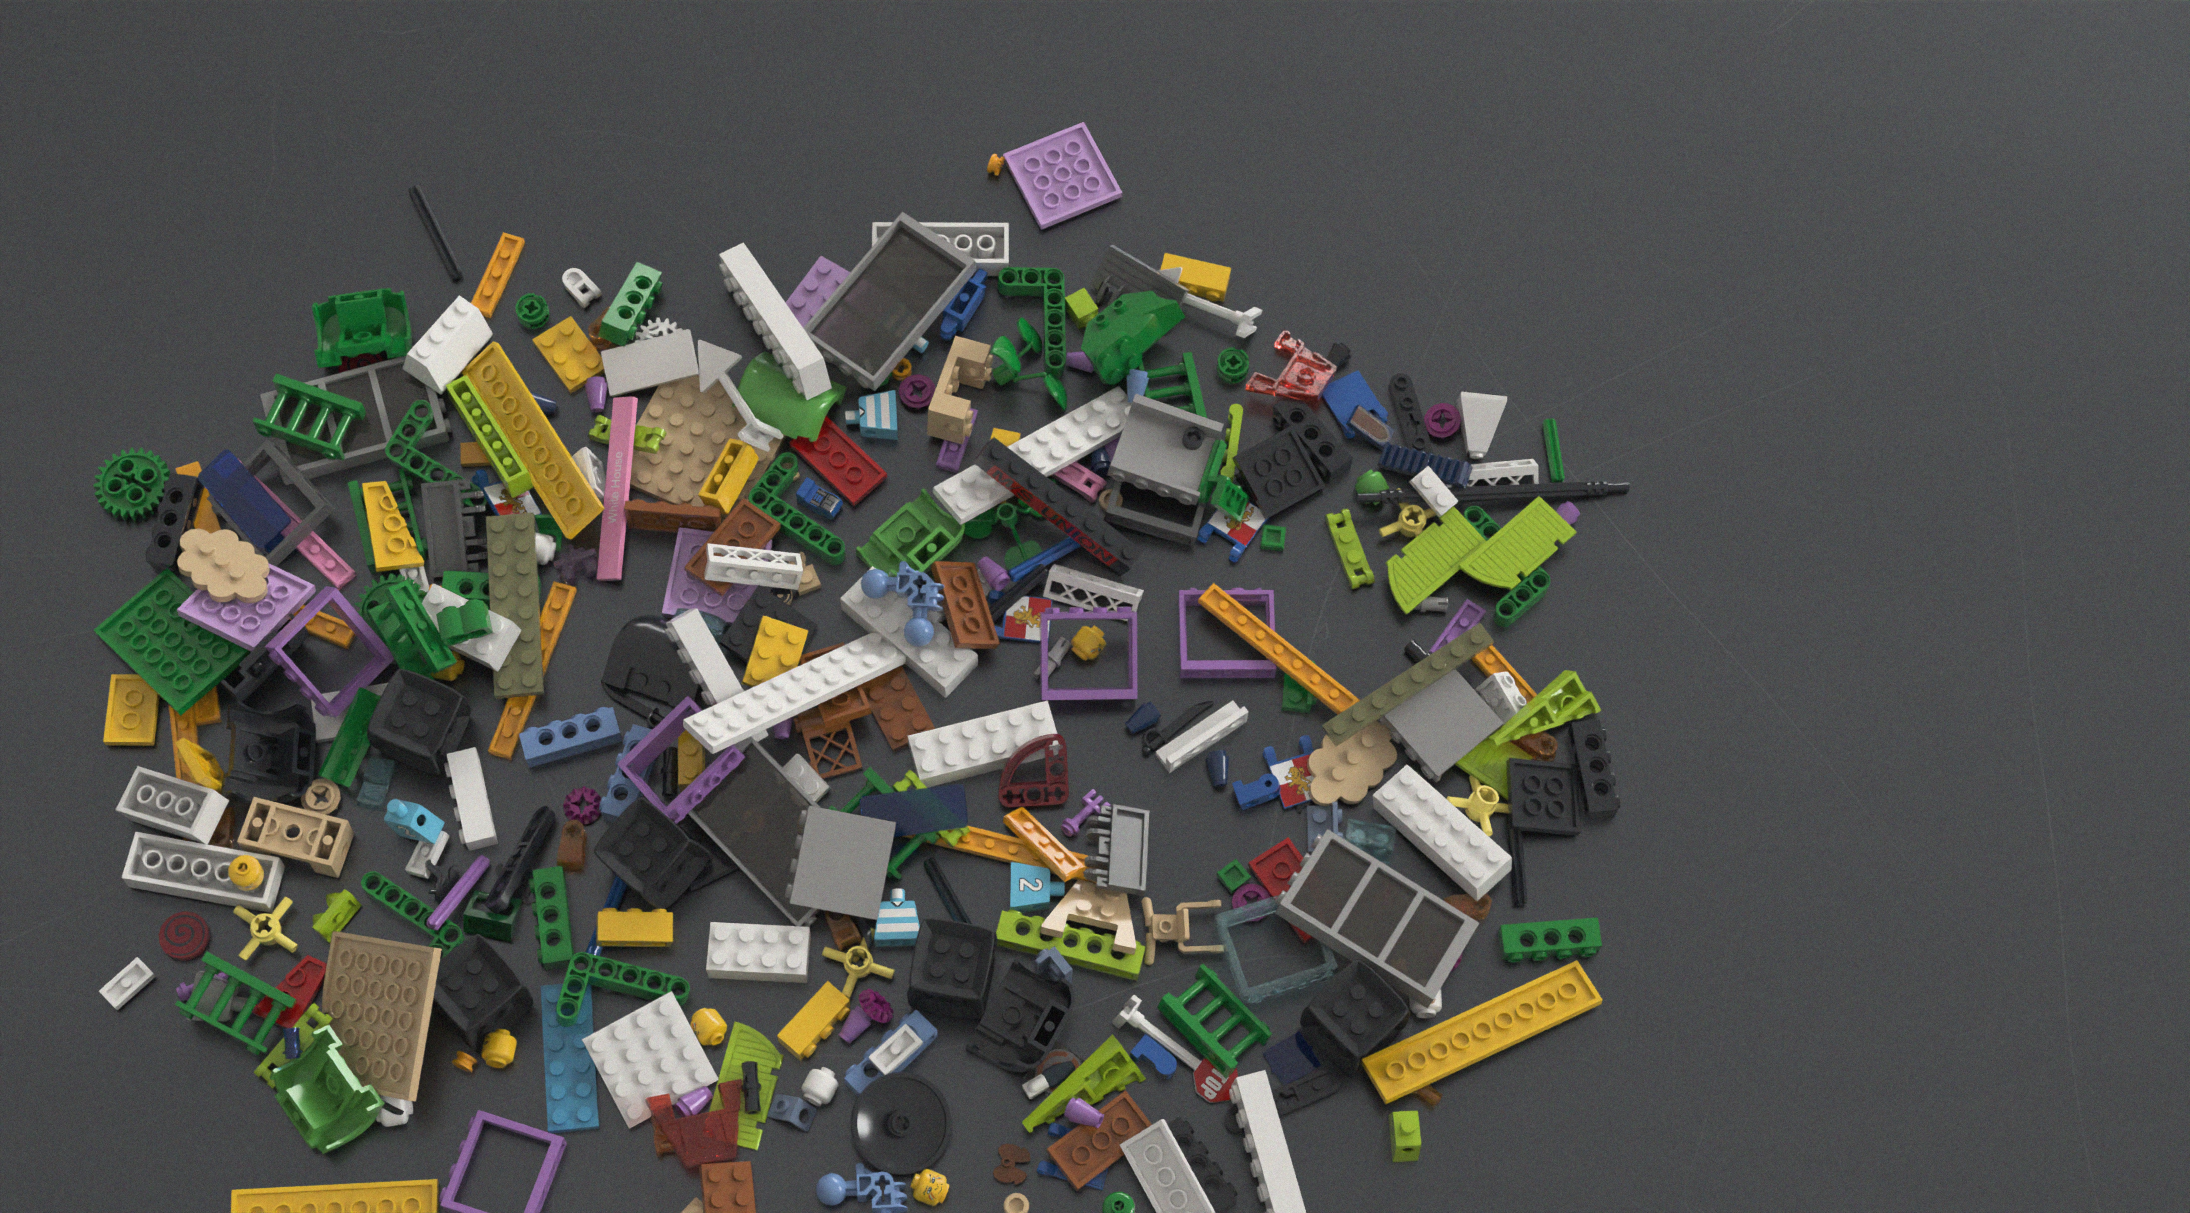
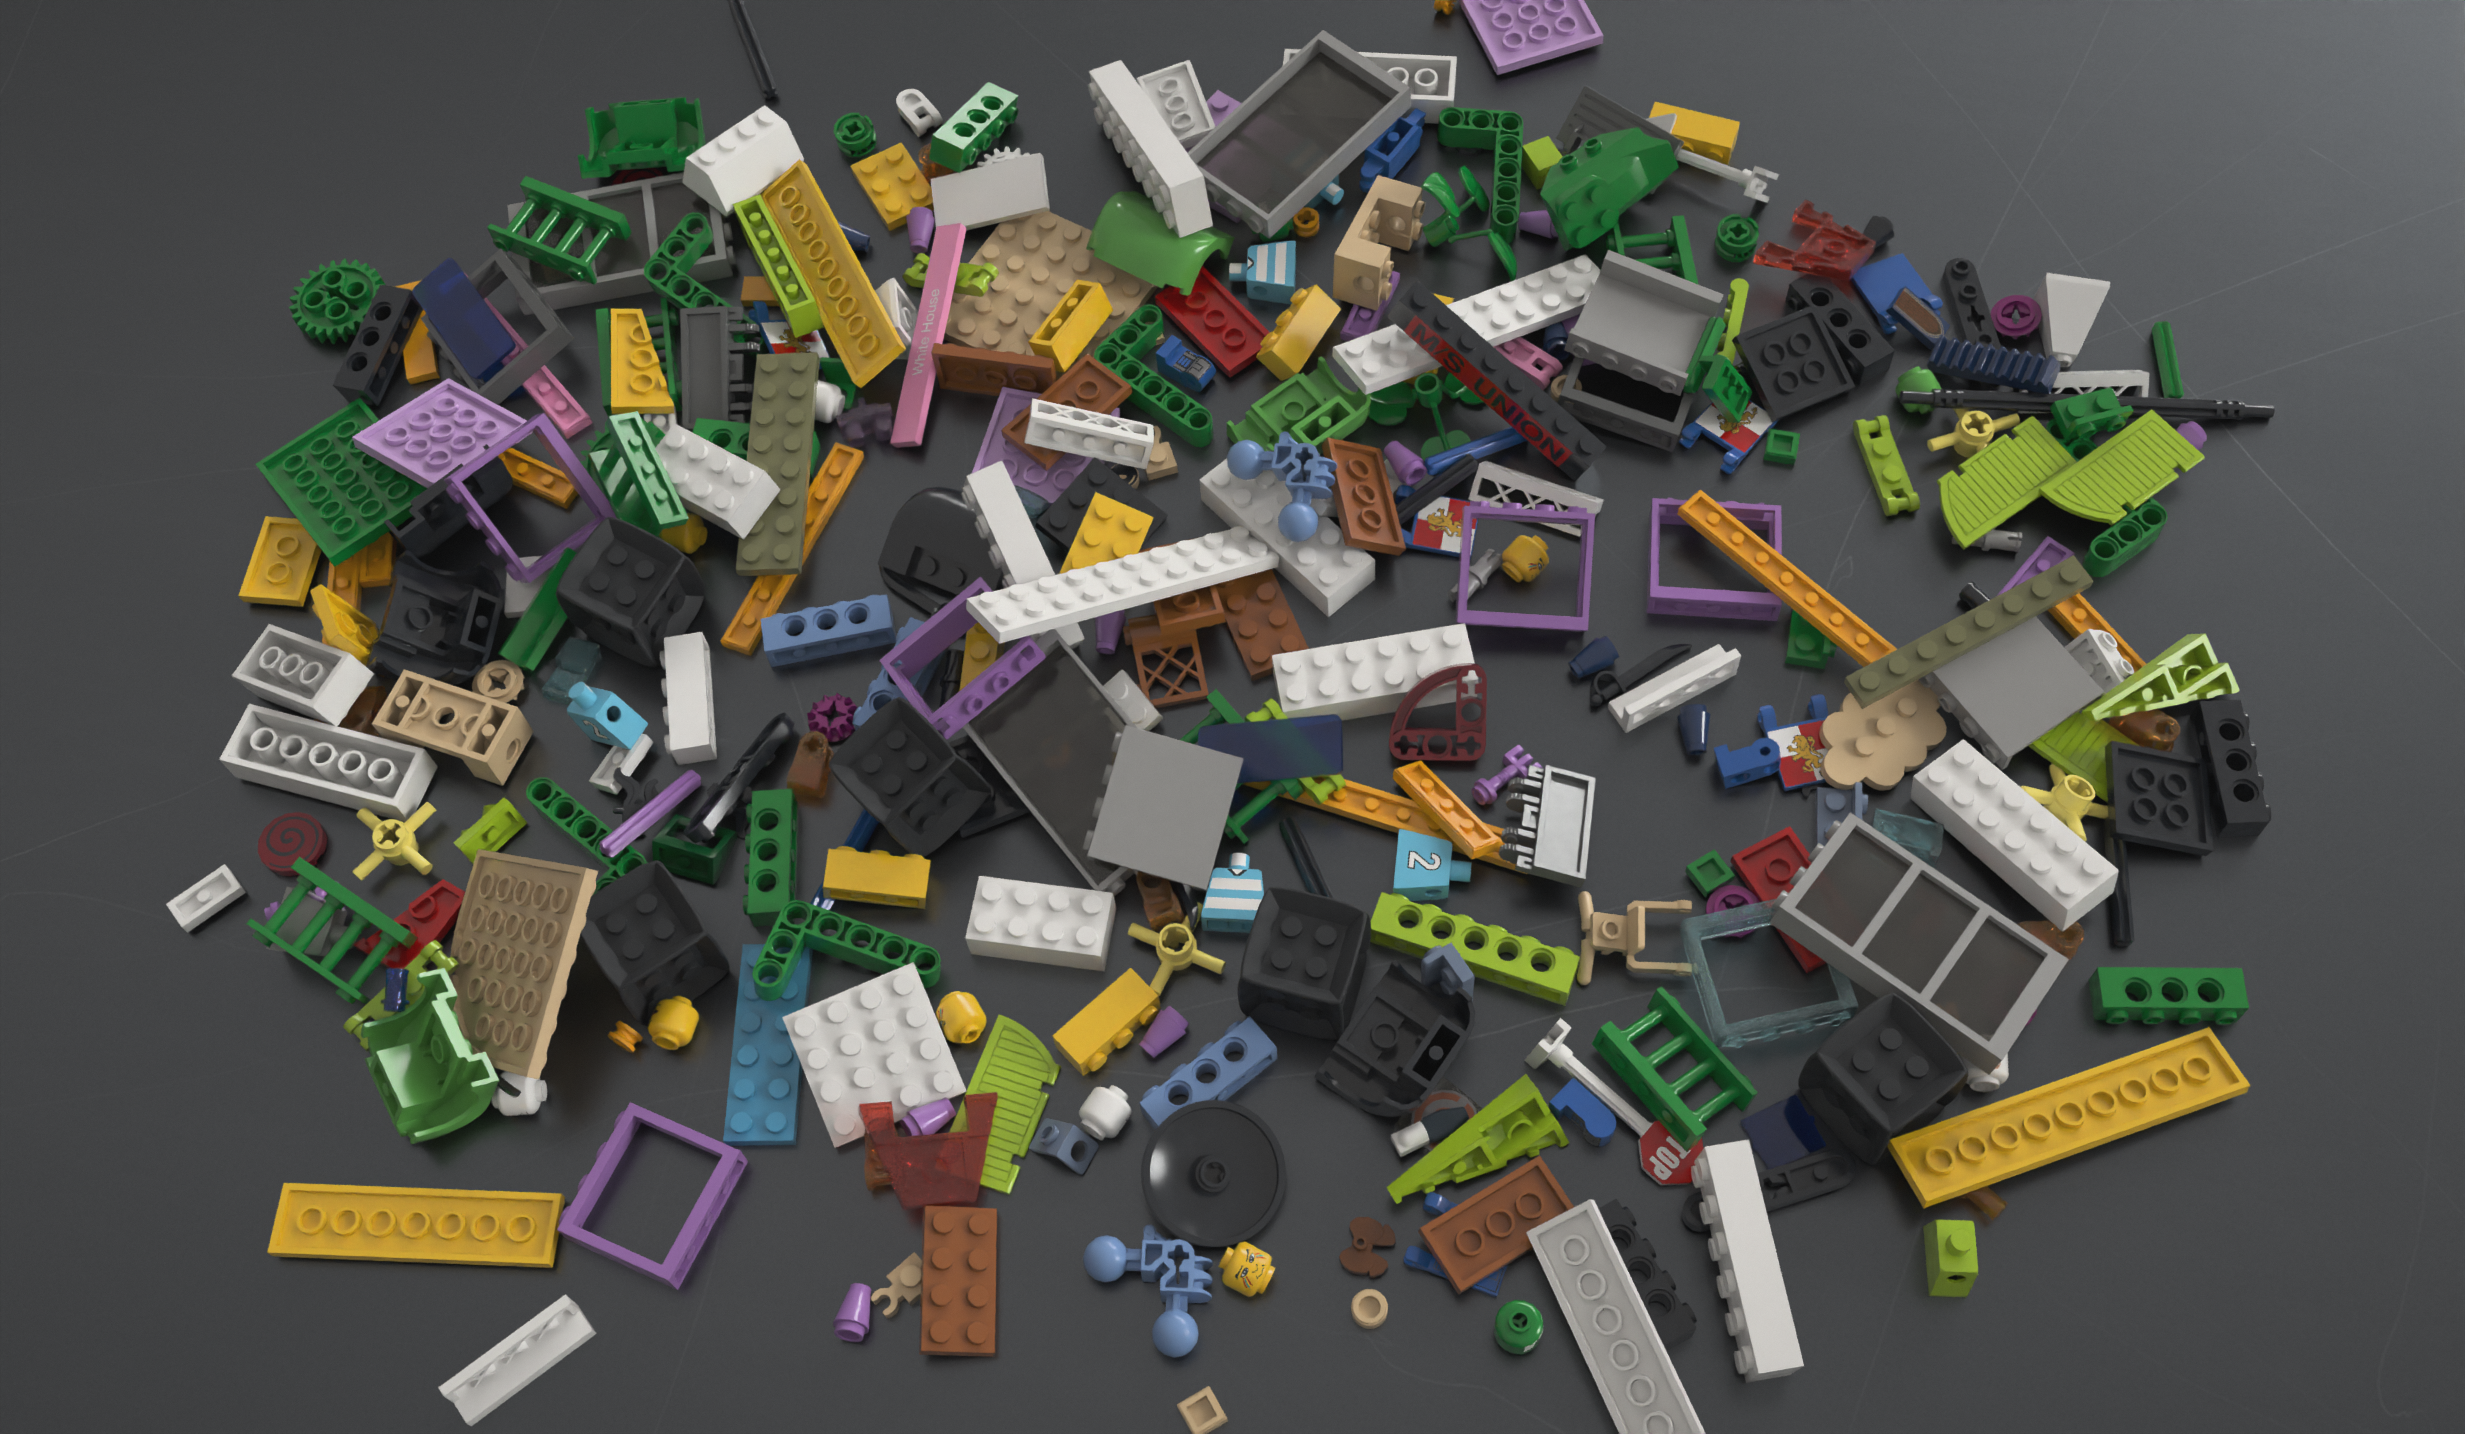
camera: 15 degrees right, 5 degrees down
tan plate [177,529,270,603] -> none
yellow head [228,855,264,891] -> none
green brick [436,599,493,646] -> none
light orange tile [471,232,525,318] -> none
white piece [698,340,784,452] -> none
black pin [741,1061,761,1114] -> none
magenta gear [859,989,894,1023] -> none
white plate [868,1024,923,1075] -> none
magenta gear [899,374,936,410] -> none
tan wing [1040,879,1136,955] -> none
medium lavender cone [1064,1098,1104,1128] -> none
medium blue cone [1127,369,1149,403] -> none
black bush [1182,427,1204,450] -> none
white plate [1409,466,1458,517] -> none
none -> white tile [1136,60,1216,149]
none -> yellow brick [1256,284,1341,381]
none -> green bracket [2050,387,2133,440]

